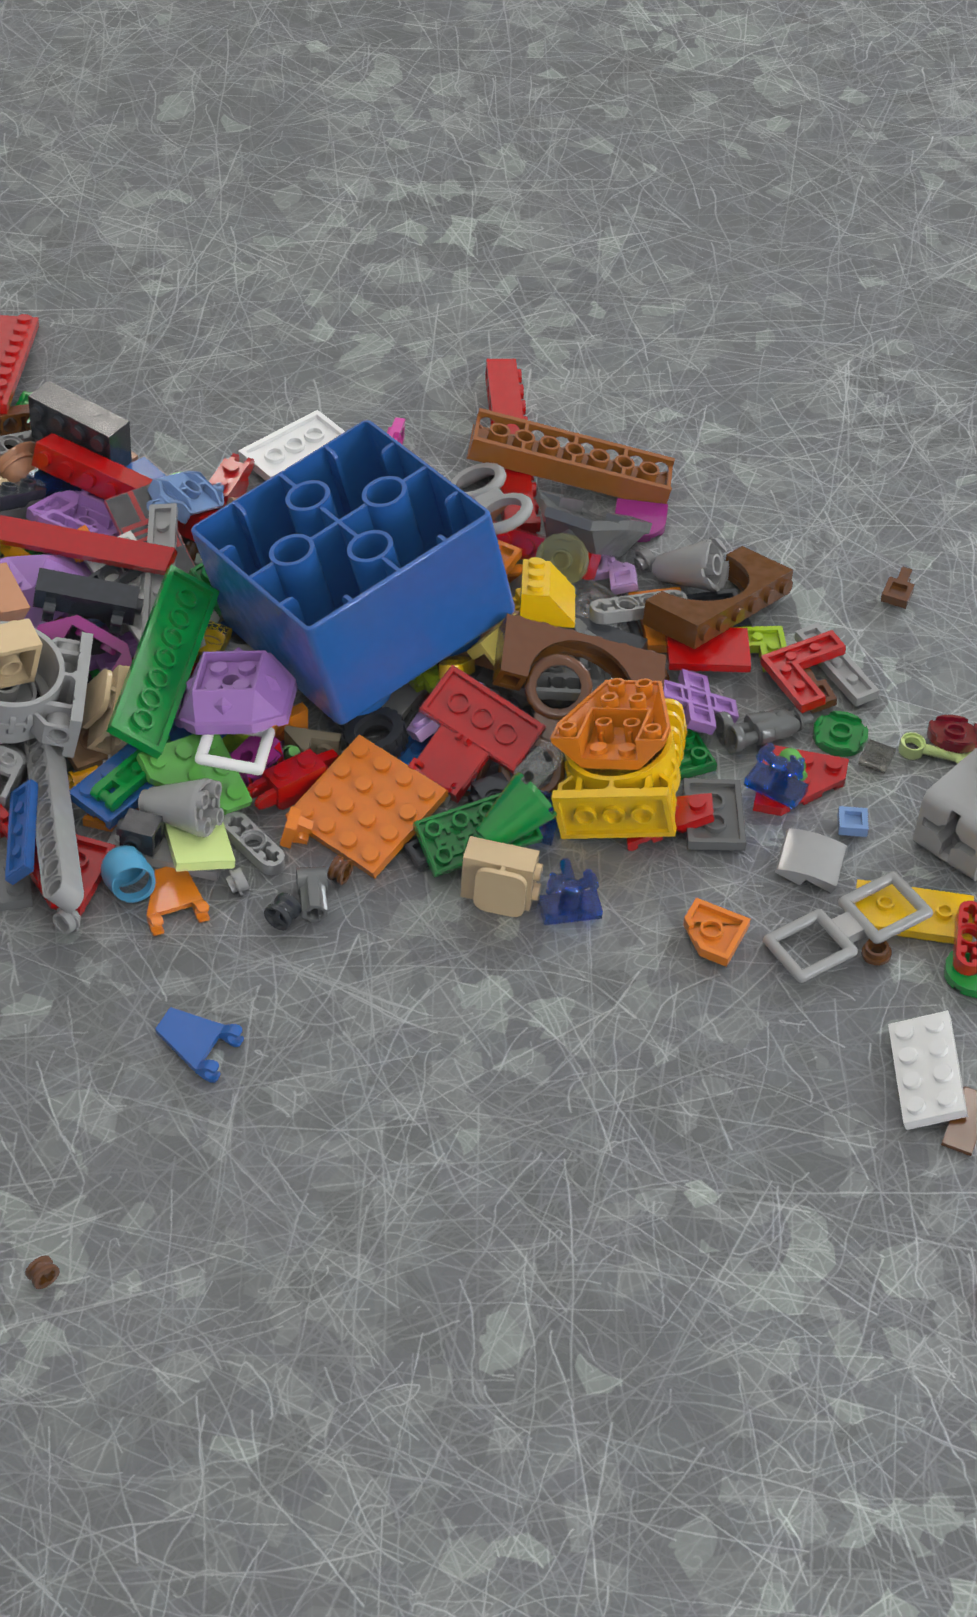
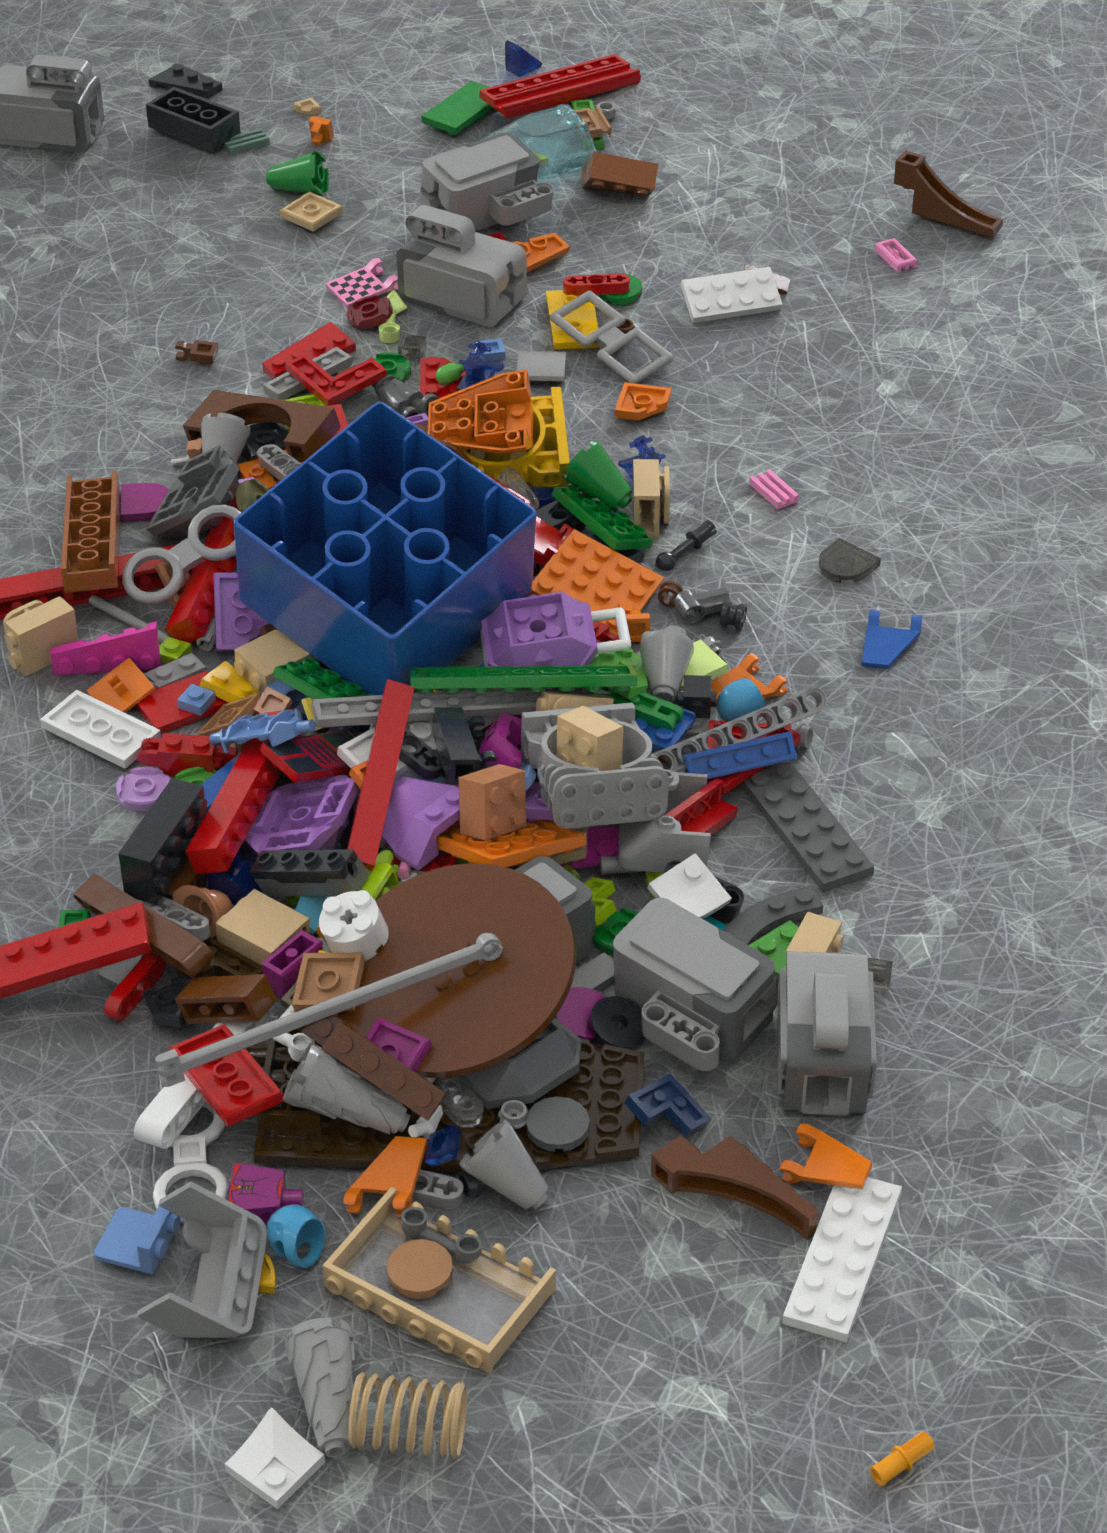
camera: 100 degrees left, 5 degrees down
none -> tan brick [3,596,79,677]
none -> lavender tile [116,766,171,812]
none -> red wing [262,322,356,380]
none -> black pin [655,520,717,571]
none -> bright pink tile [749,469,799,510]
none -> clear smoke tile [818,538,881,583]

